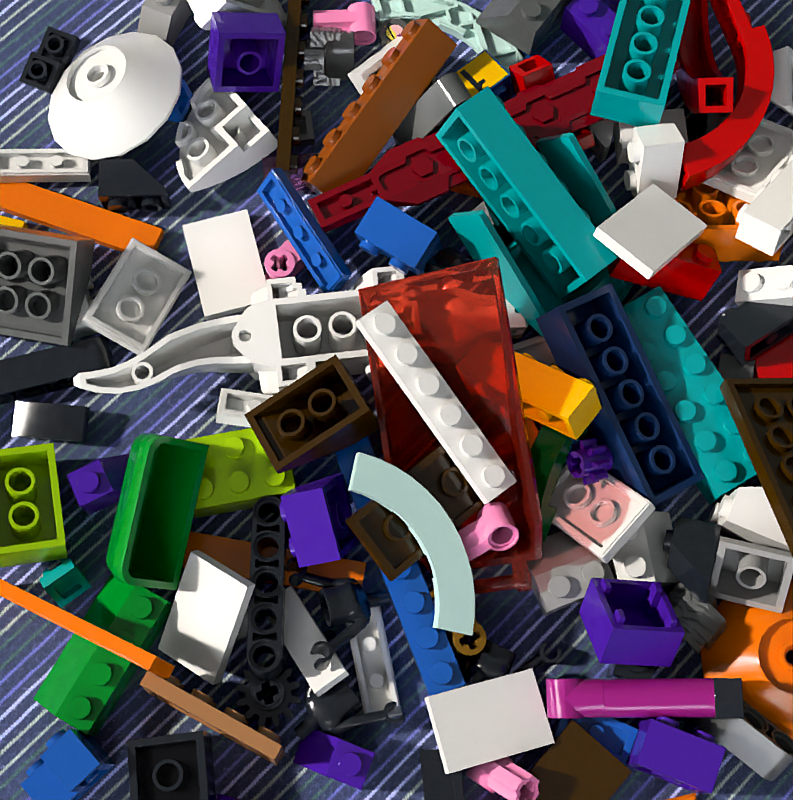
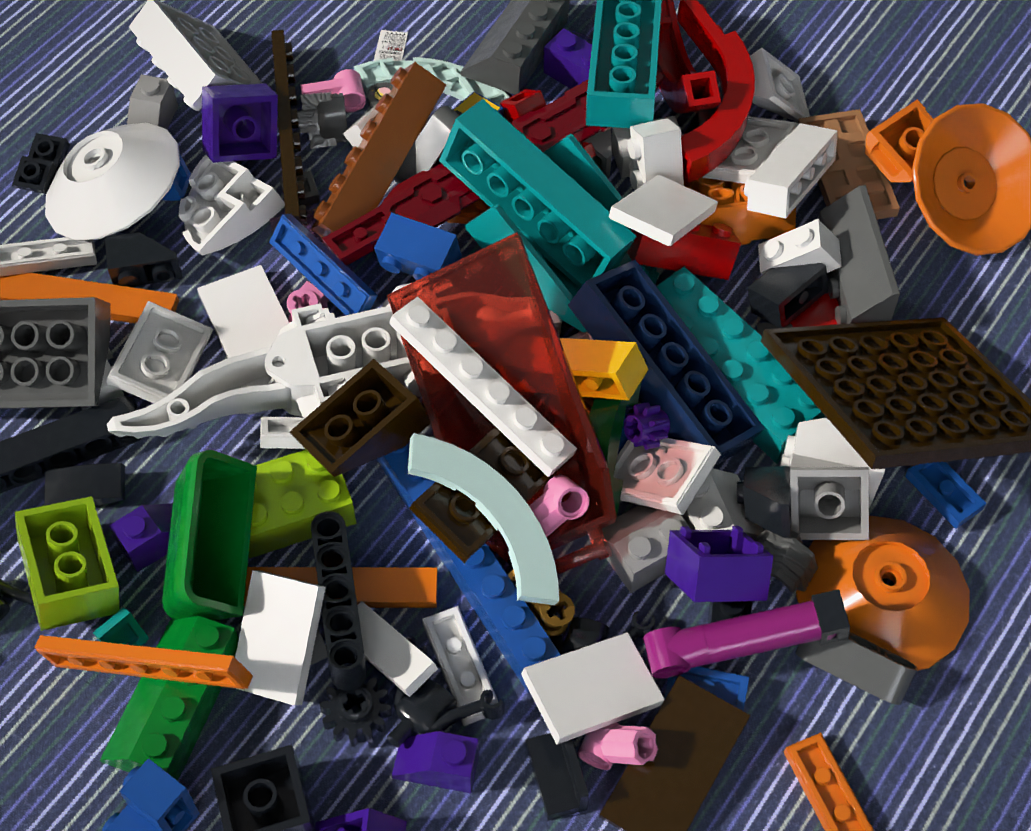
camera: 10 degrees left, 15 degrees down
medium nougat plate [140,671,285,766] -> none
dark purple slope [280,473,359,568] -> none
black piece [285,557,390,671] -> none
dark purple brick [626,717,726,794] -> none

